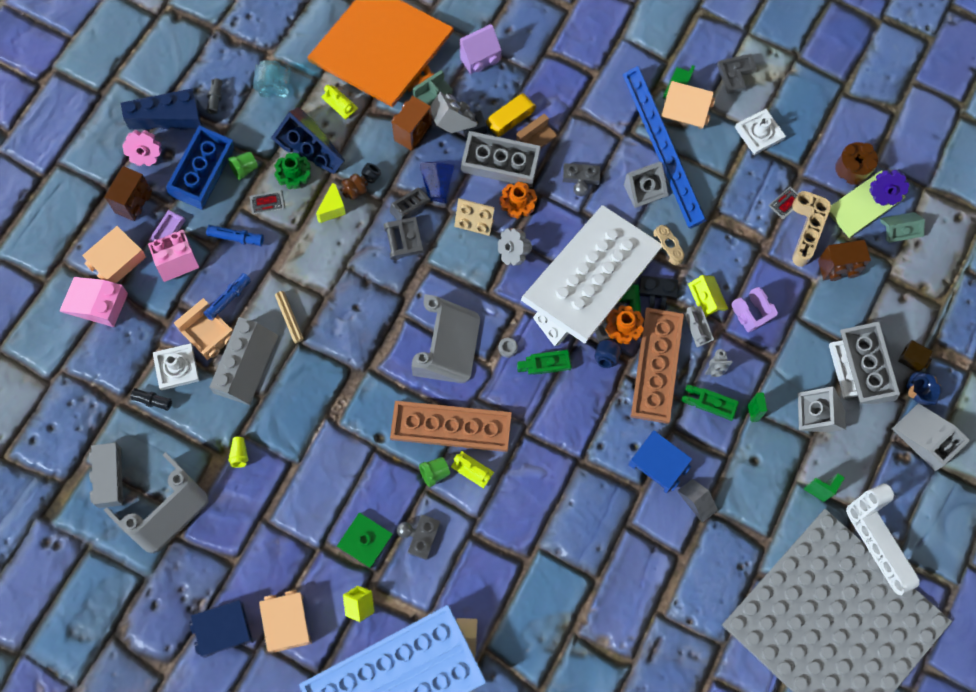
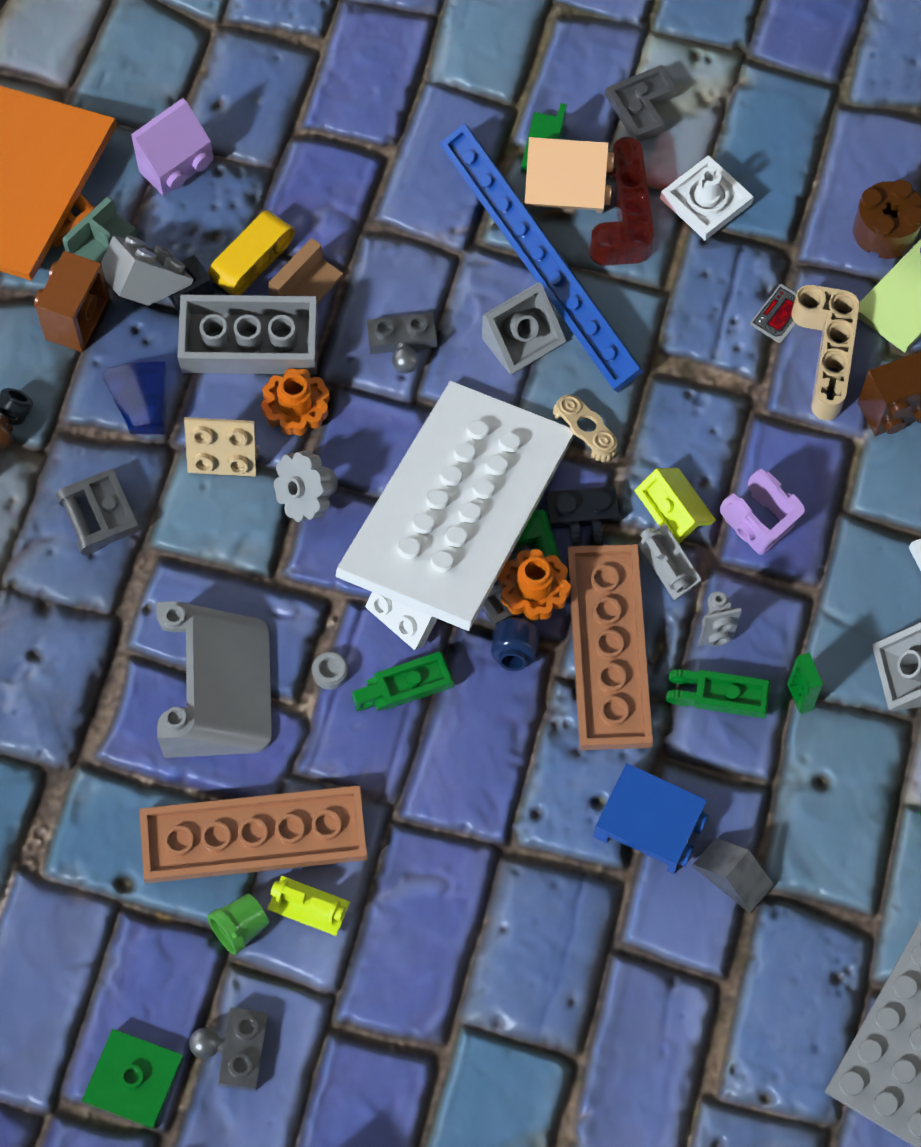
camera: 10 degrees left, 5 degrees down
flat silver slope [390,187,430,220] -> none
none -> clear red beam [589,137,654,266]

